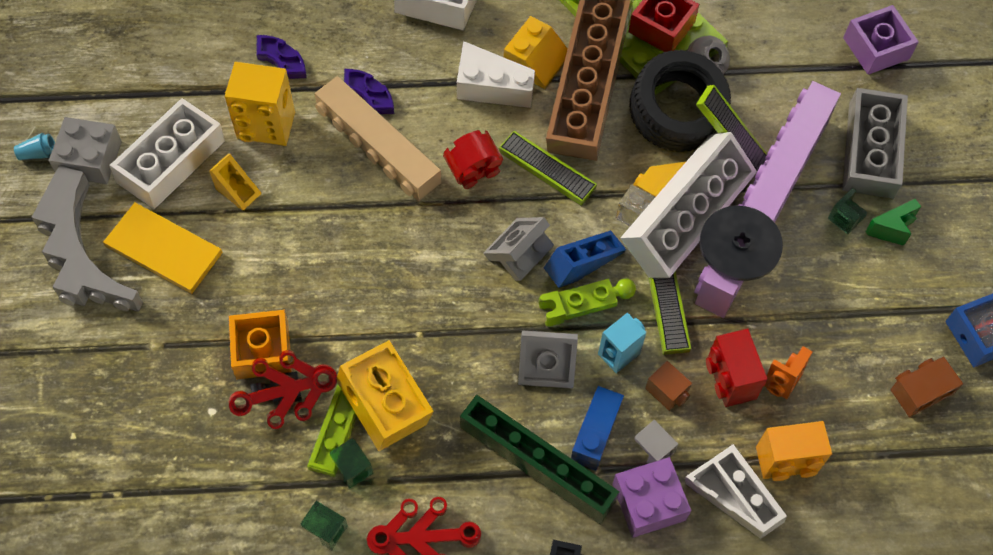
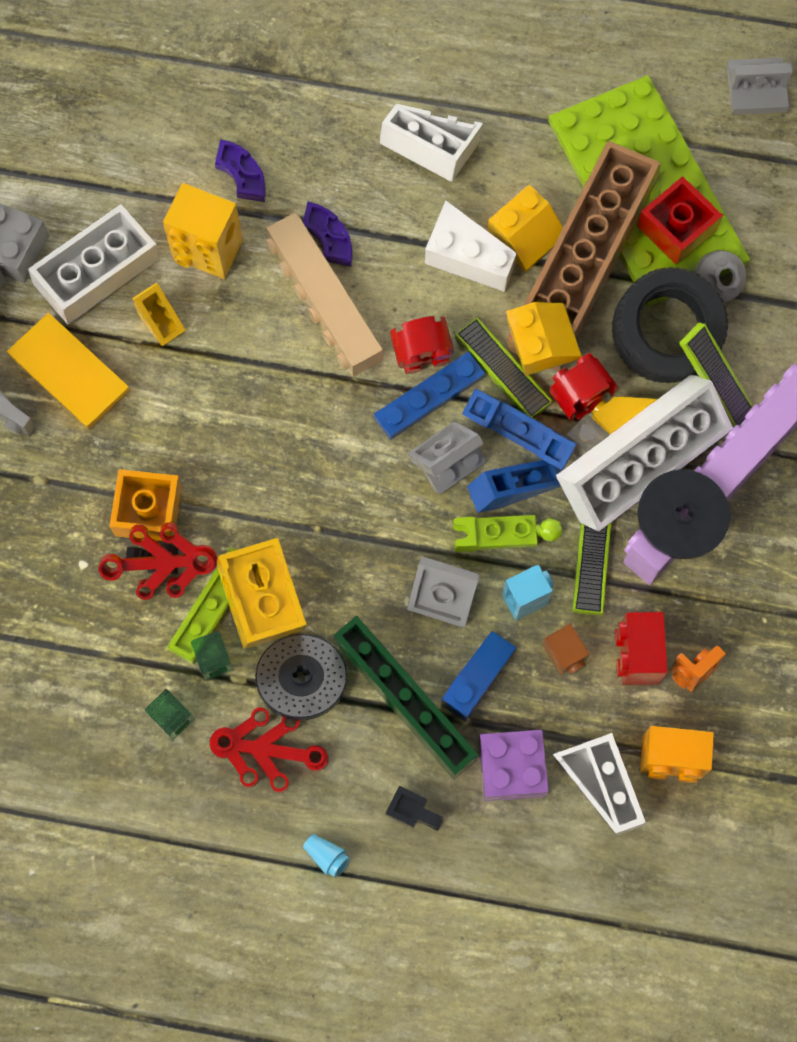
camera: 15 degrees right, 10 degrees up
light grey panel [635,419,678,464] -> none
none -> piece [255,634,347,720]
none -> blue plate [374,351,485,440]
none -> blue slope [462,388,577,471]
none -> yellow slope [506,302,582,376]
none -> red brick [550,353,618,421]

